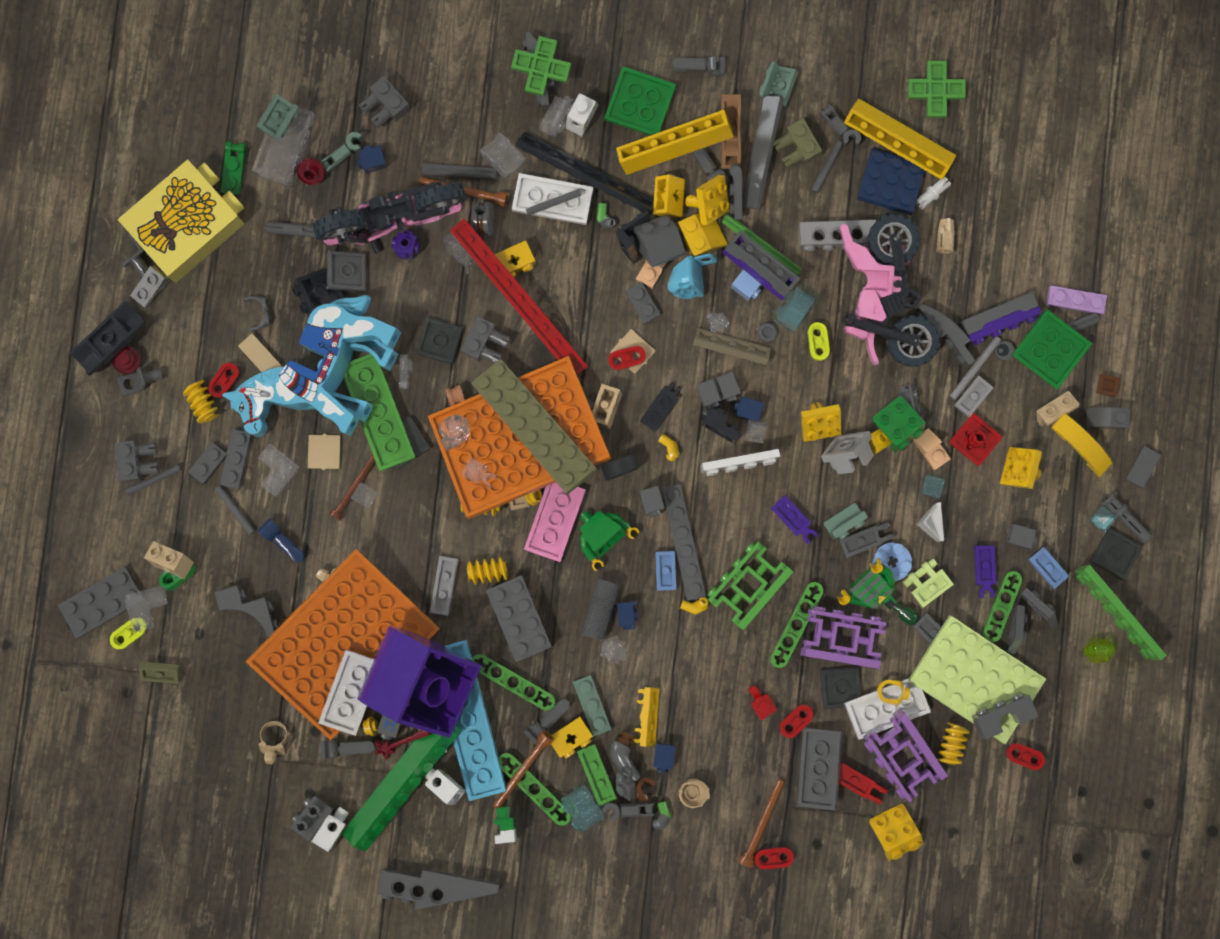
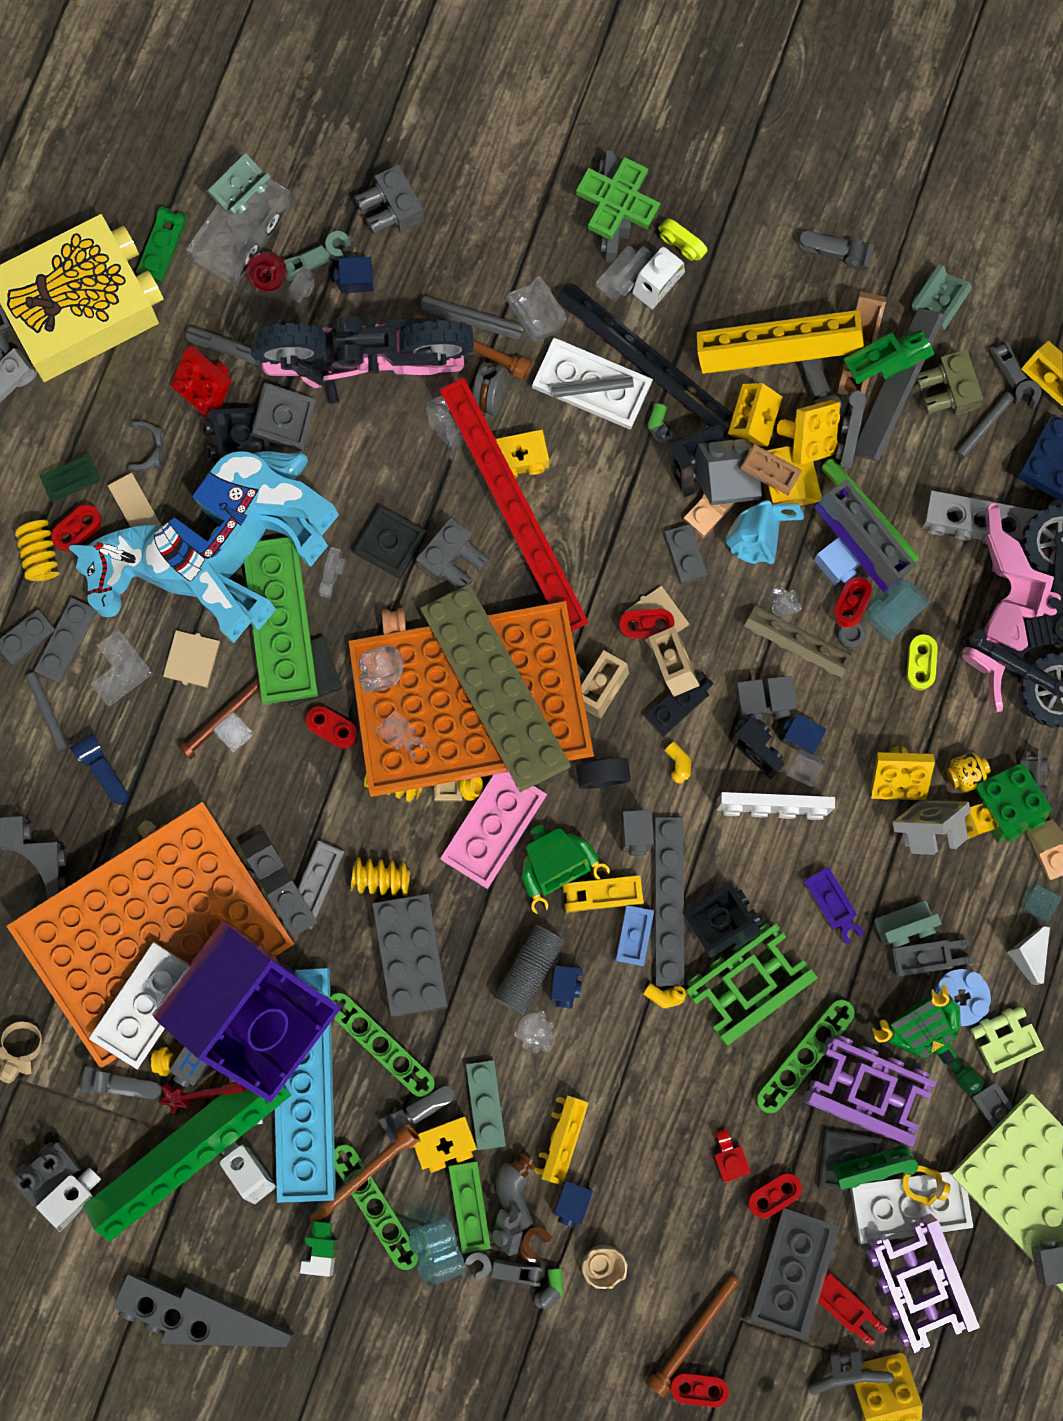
camera: 10 degrees right, 5 degrees down
dark purple brick [391,231,420,260] -> none
green plate [604,66,676,136] -> none
yellow piece [937,723,970,765] -> none
none -> clear green plate [40,454,102,503]
none -> red plate [171,346,232,417]
none -> dark grey arch [240,831,318,937]
none -> clear plate [288,267,315,303]
none -> red plate [306,706,358,749]
none -> yellow plate [562,876,644,913]
none -> tan brick [649,626,700,696]
none -> neon yellow plate [659,218,707,261]
none -> black plate [683,883,762,958]
none -> medium nougat plate [740,444,802,496]
none -> dark grey piece [808,1348,894,1395]
none -> green plate [832,1146,918,1190]
none -> red plate [834,577,872,628]
none -> green plate [843,330,934,384]
none -> yellow head [946,752,990,792]

